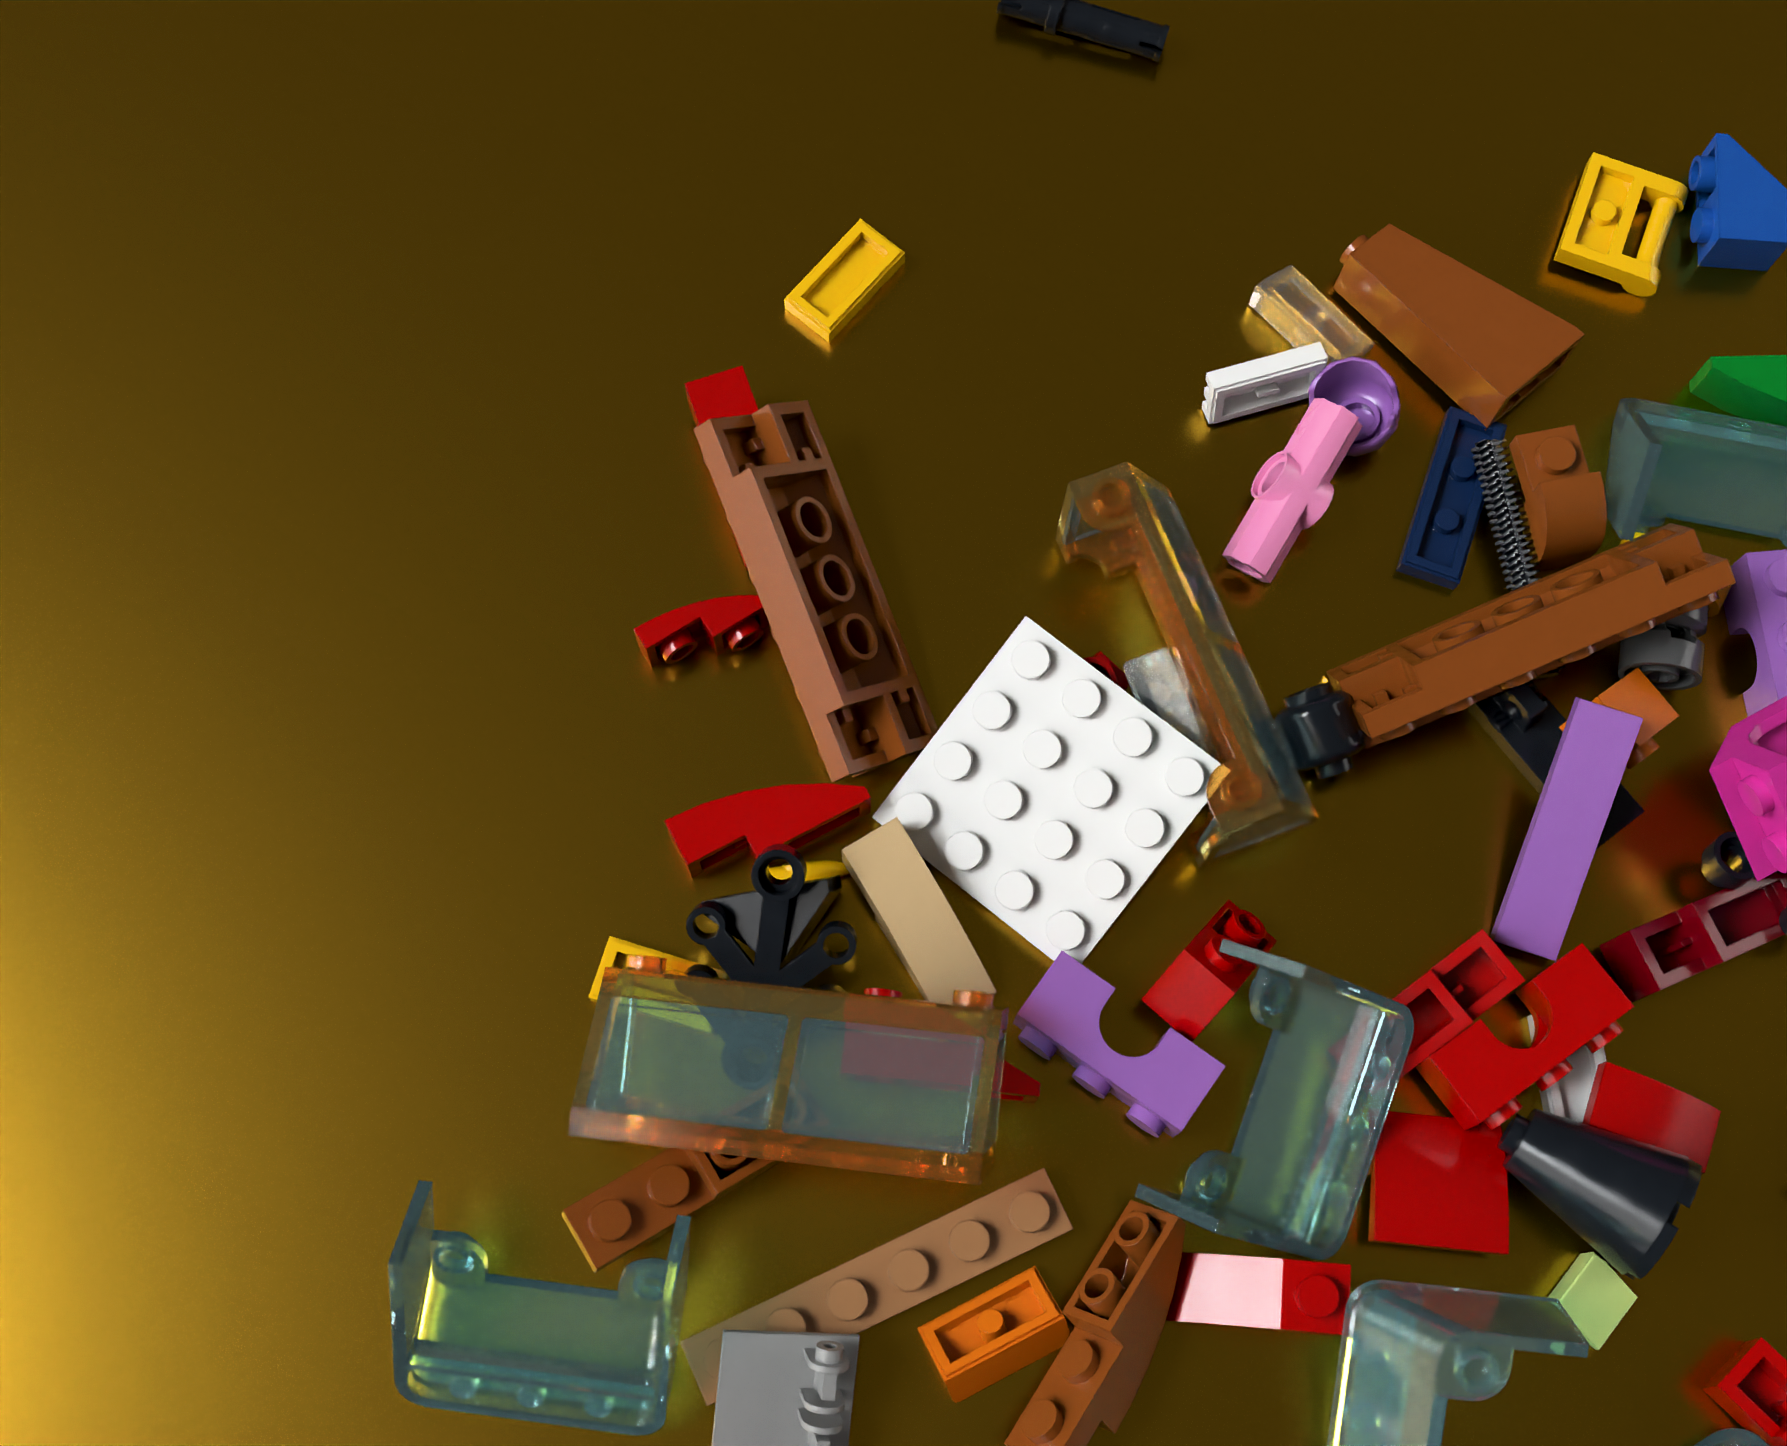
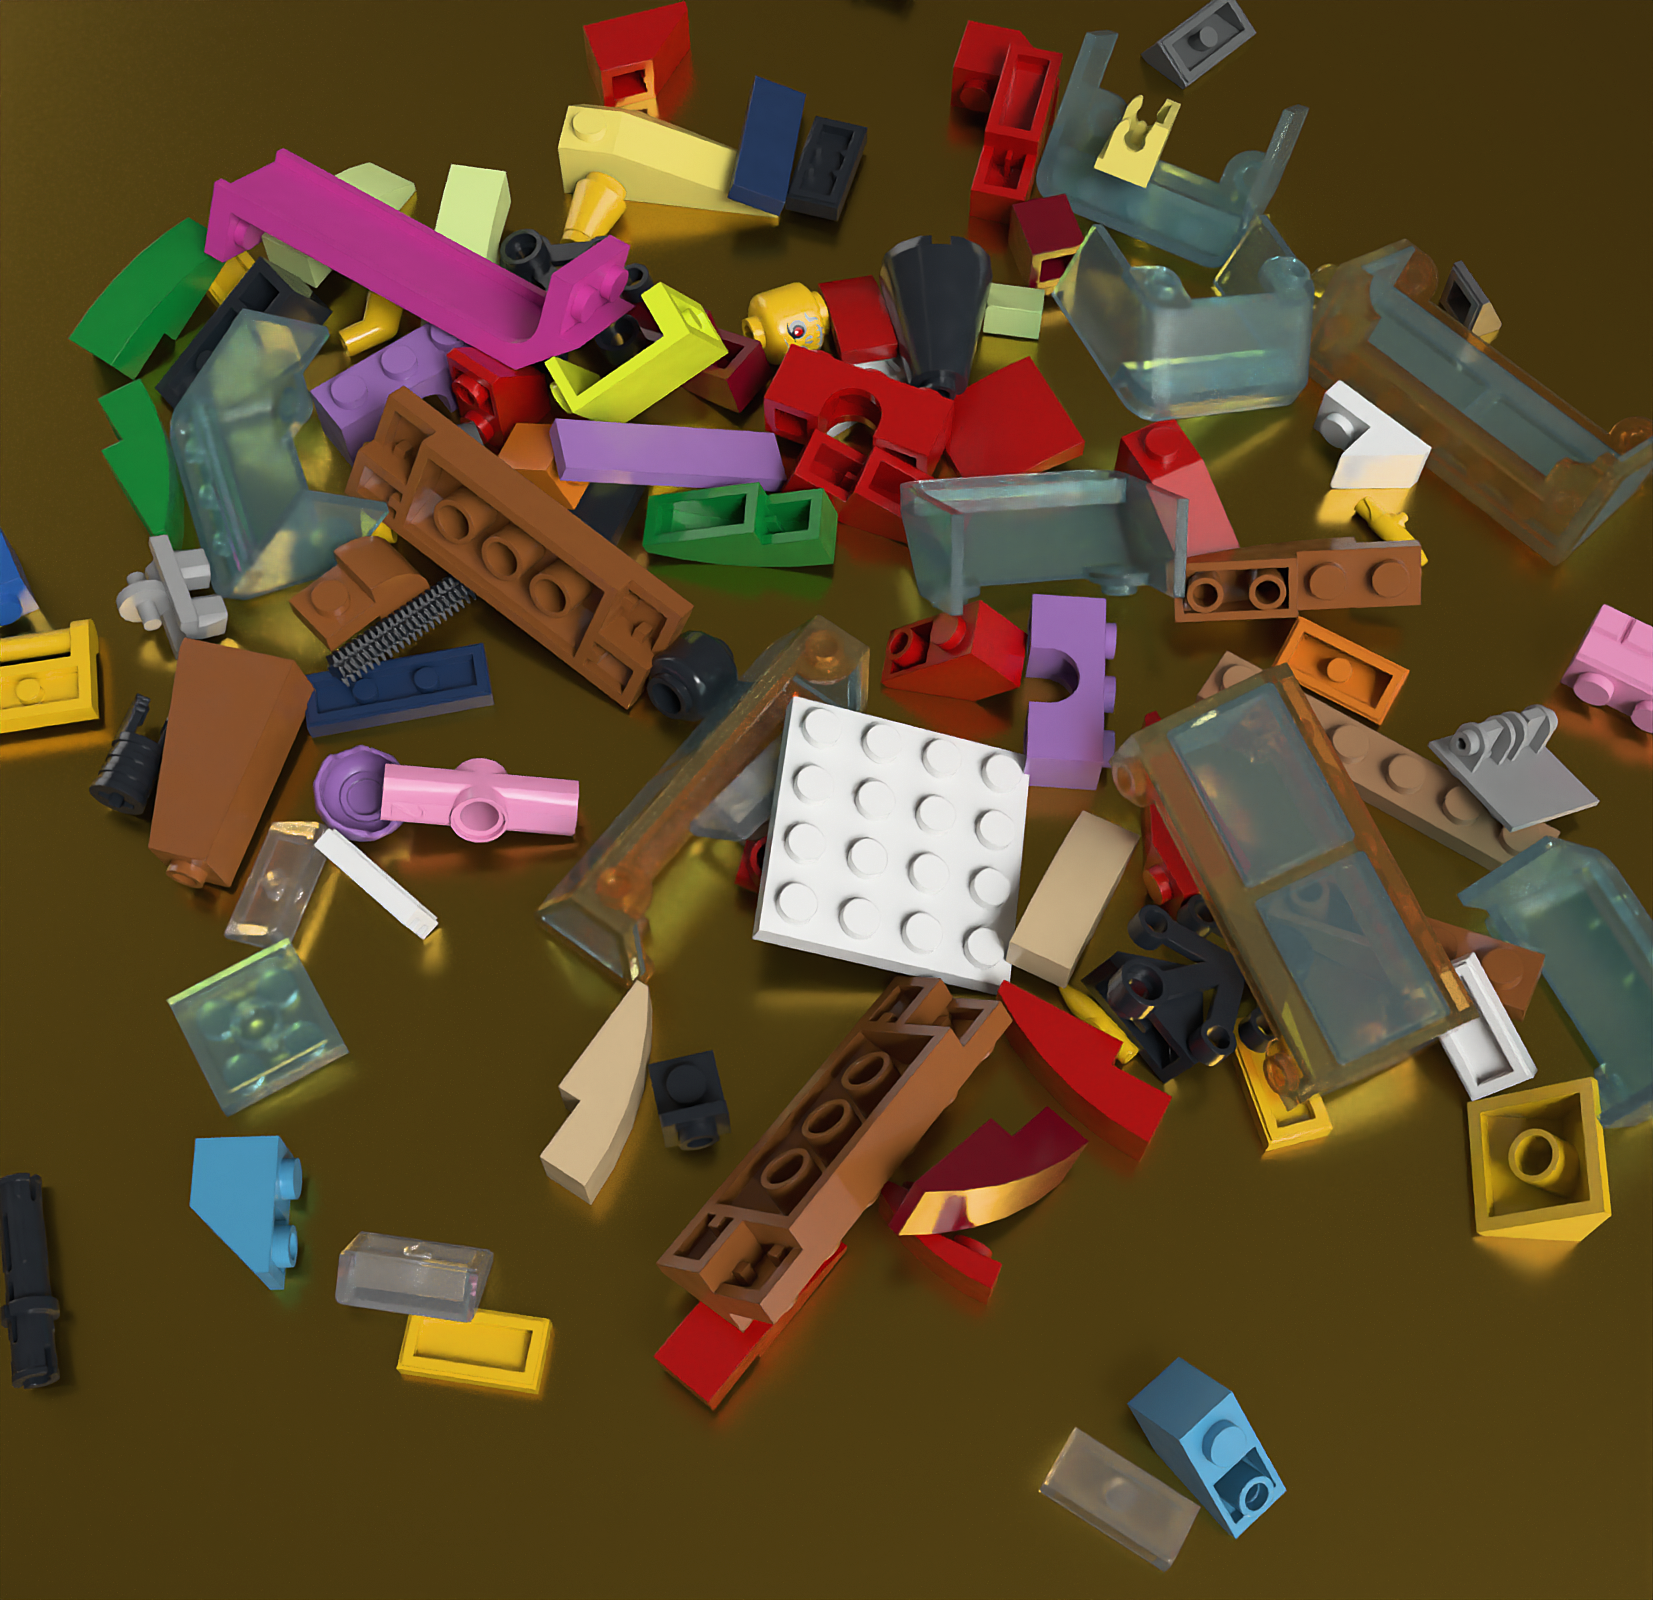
camera: 120 degrees left, 10 degrees down
none -> black hinge [89,693,169,815]
none -> light grey hips [116,535,228,659]
none -> clear light blue plate [167,937,349,1117]
none -> dark azure slope [190,1136,302,1290]
none -> clear slope [335,1231,494,1323]
none -> red slope [446,347,551,451]
none -> tan slope [540,980,652,1205]
none -> neon yellow panel [544,282,729,423]
none -> green slope [642,482,838,567]
none -> black bracket [648,1050,731,1150]
none -> yellow head [742,282,830,365]
none -> dark red slope [887,1106,1089,1235]
none -> dark red brick [1008,193,1086,289]
none -> clear slope [1039,1427,1201,1572]
none -> dark azure slope [1127,1357,1287,1539]
none -> white tile [1409,951,1538,1101]
none -> yellow slope [1467,1077,1611,1241]

